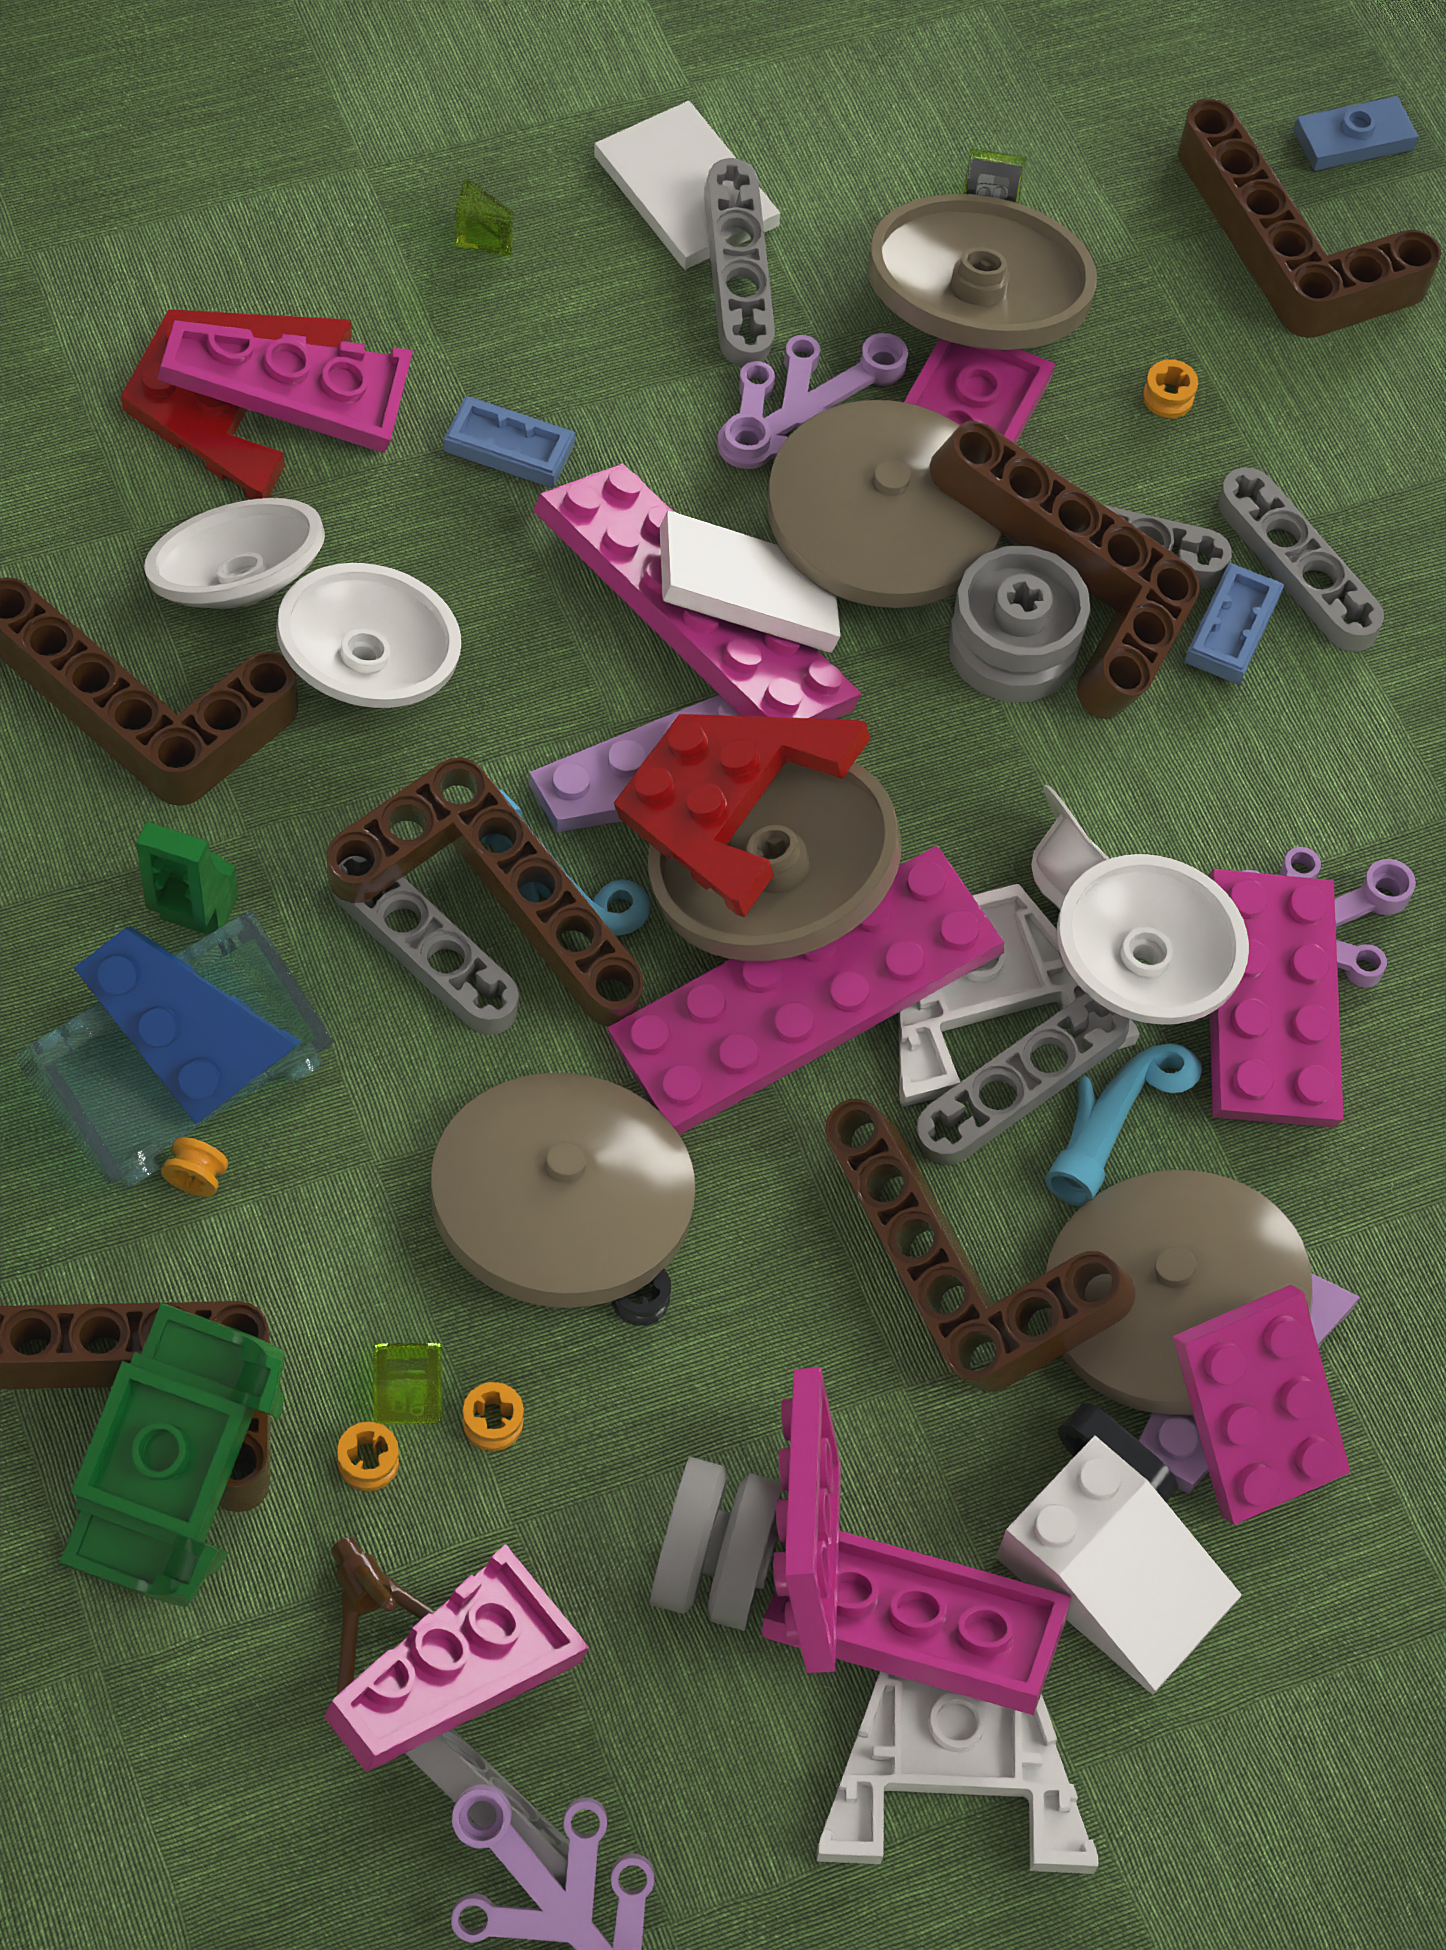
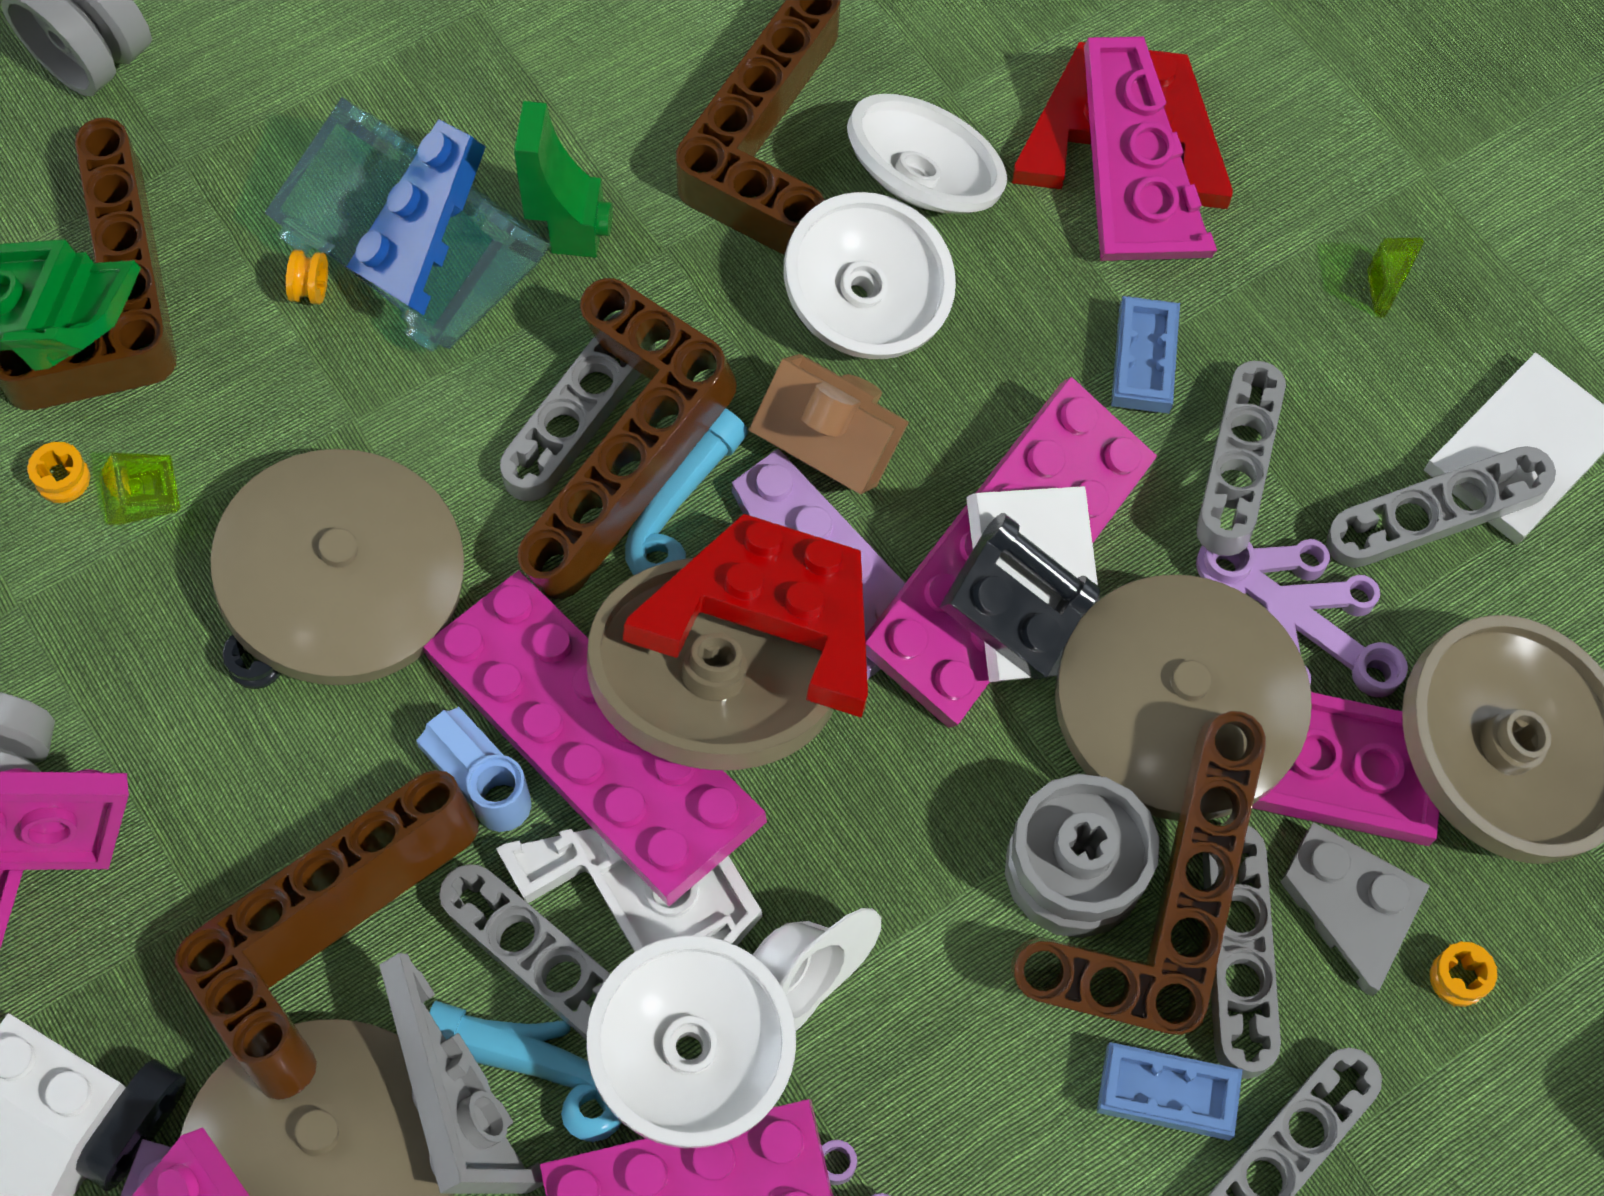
camera: 80 degrees right, 5 degrees up
light orange bush [462,1382,524,1451] -> none
none -> light grey wing [379,953,544,1194]
none -> light blue piece [416,707,532,832]
none -> medium nougat piece [749,354,909,494]
none -> black plate [939,513,1100,680]
none -> light grey beam [1196,360,1286,556]
none -> light grey wing [1280,822,1430,997]

